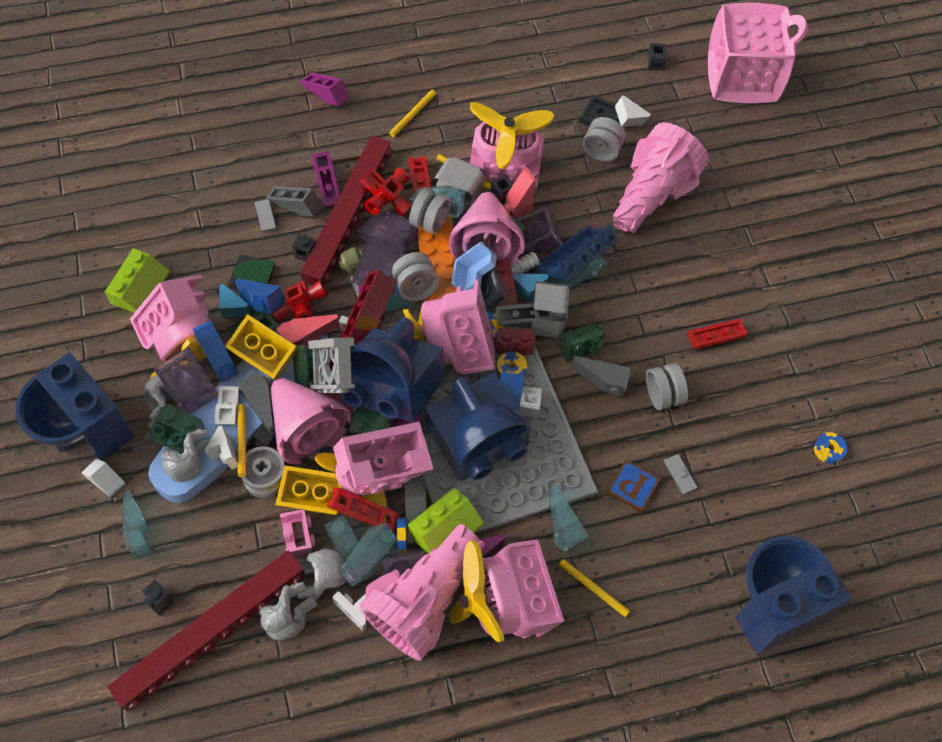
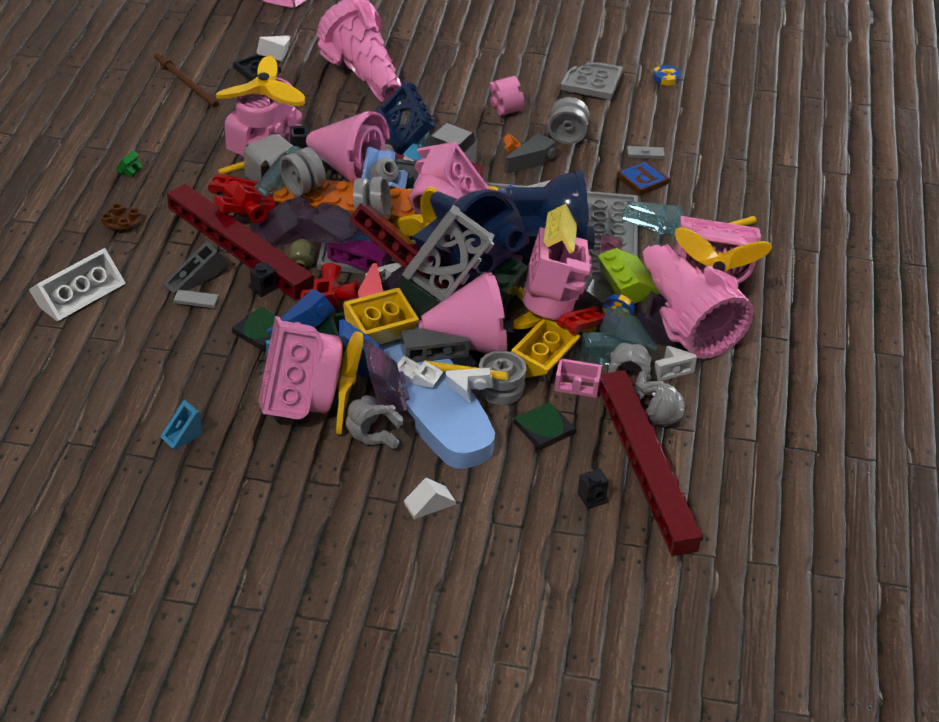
camera: 65 degrees left, 20 degrees down
dark blue piece [15,352,134,461] -> none
lime slope [105,248,170,313] -> none
clear light blue slope [122,490,151,559] -> none
clear green slope [145,404,206,454] -> none
light grey hair [162,429,210,482] -> none
magenta slope [300,72,349,106] -> none
magenta slope [311,151,340,207] -> none
yellow bar [389,90,436,137] -> none
coral slope [504,167,536,219] -> none
clear green slope [557,323,605,362] -> none
light grey wheel [582,117,626,162] -> none
black brick [648,43,667,70] -> none
red plate [687,318,748,350] -> none
dark blue piece [736,536,852,655] -> none
none -> white slope [29,248,126,321]
none -> reddish brown dish [101,203,141,230]
none -> green tile [116,150,143,177]
none -> reddish brown bar [154,53,219,108]
none -> dark azure slope [160,400,202,450]
none -> light grey head [370,158,398,182]
none -> bright pink brick [489,76,525,116]
none -> orange plate [503,133,521,153]
none -> dark green tile [514,402,576,450]
none -> light yellow panel [543,204,577,254]
none -> light grey plate [561,63,623,100]
none -> clear pink tile [600,233,622,253]

